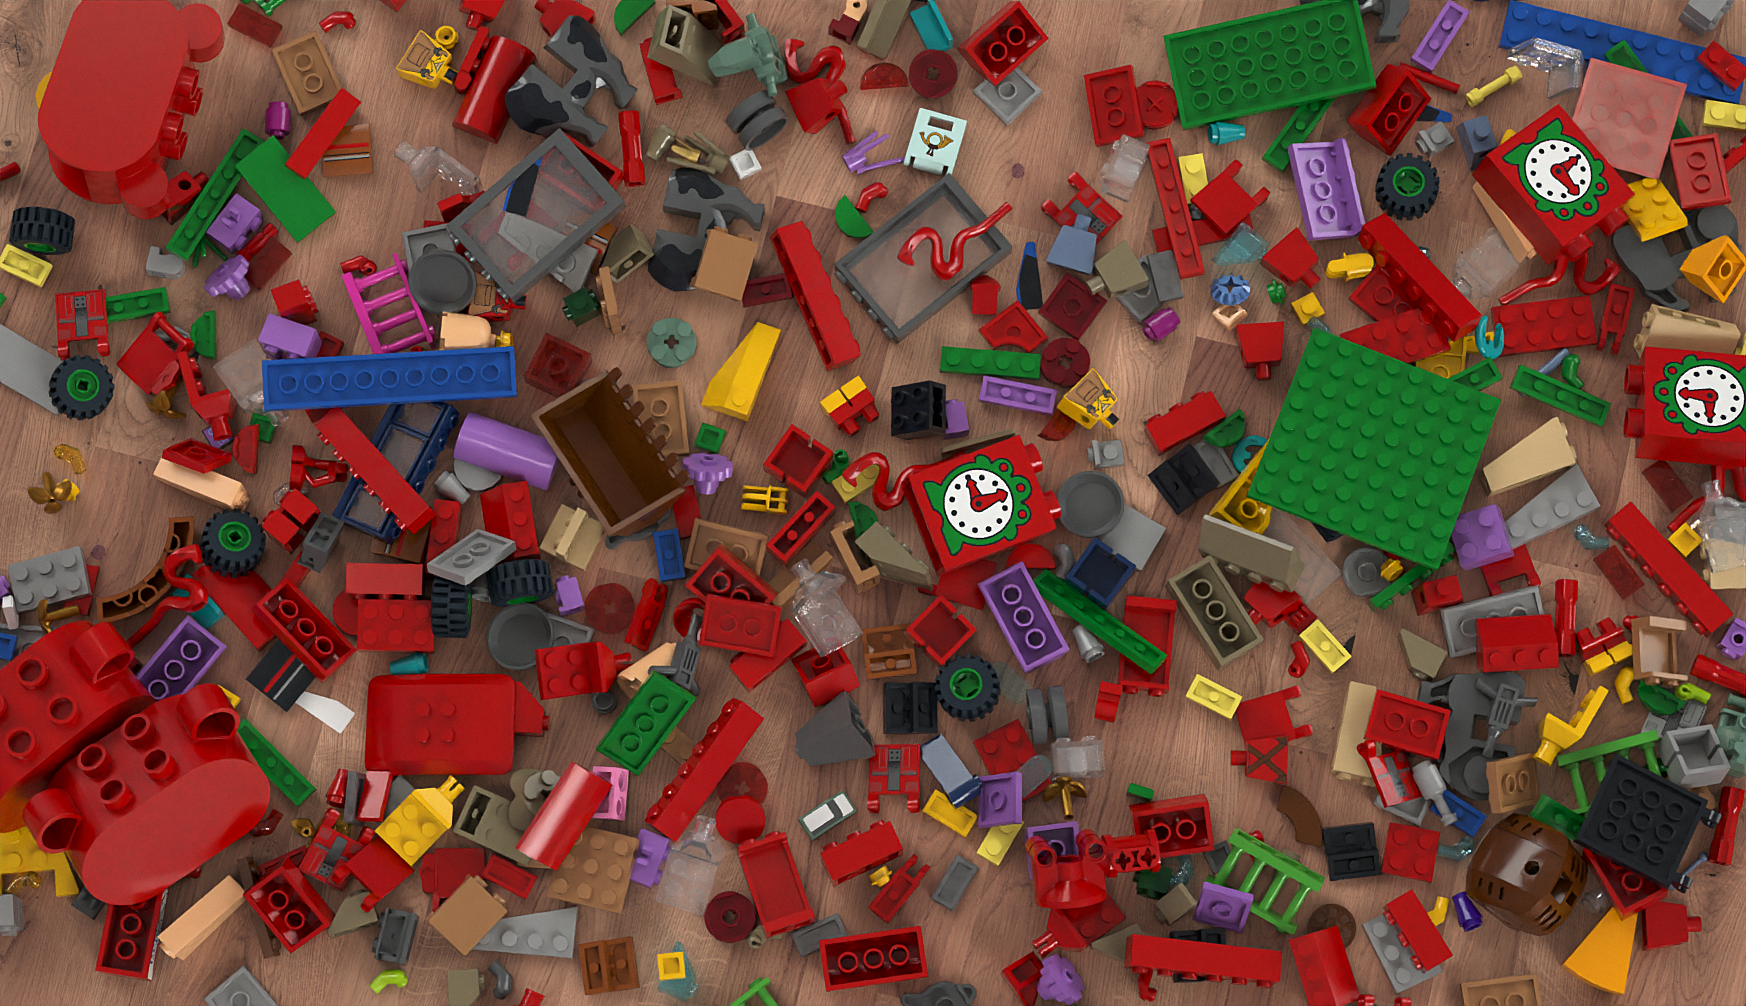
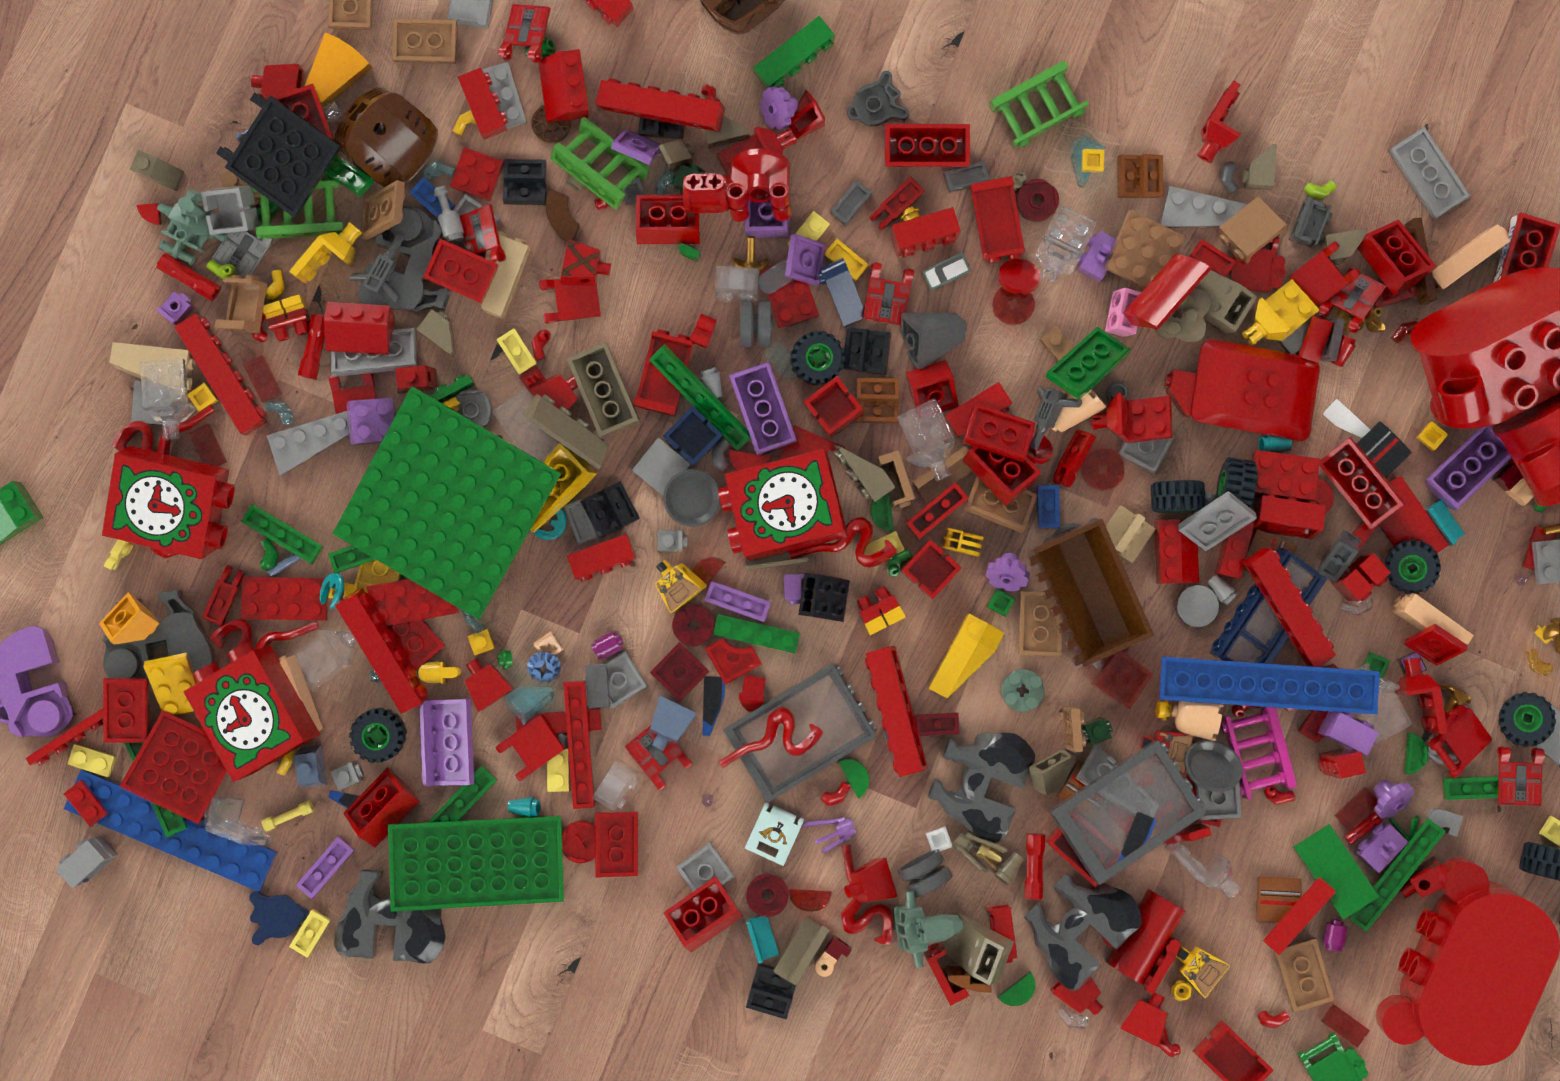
camera: 175 degrees left, 10 degrees up
dark orange brick [97,516,194,623] -> none
red animal [126,544,208,648] -> none
red plate [232,424,260,474] -> none
green plate [237,718,317,808] -> none
red piece [289,445,348,491] -> none
medium lavender brick [454,411,560,491] -> none
dark grey piece [487,603,555,670] -> none
medium lavender brick [554,575,586,617] -> none
red brick [644,697,764,843] -> none
red tile [672,485,701,540] -> none
medium nougat panel [689,226,758,301] -> none
dark tan torso [1085,240,1149,299] -> none
light yellow plate [1185,674,1242,720] -> none
green tile [1203,409,1245,448] -> none
red torso [1235,321,1284,381] -> none
red piece [1399,62,1460,94] -> none
dark purple cone [1452,892,1483,932] -> none
tan slope [1479,417,1577,497] -> none
tan slope [1634,304,1741,358] -> none
green tile [1638,680,1686,716] -> none
red axle [1708,786,1745,866] -> none

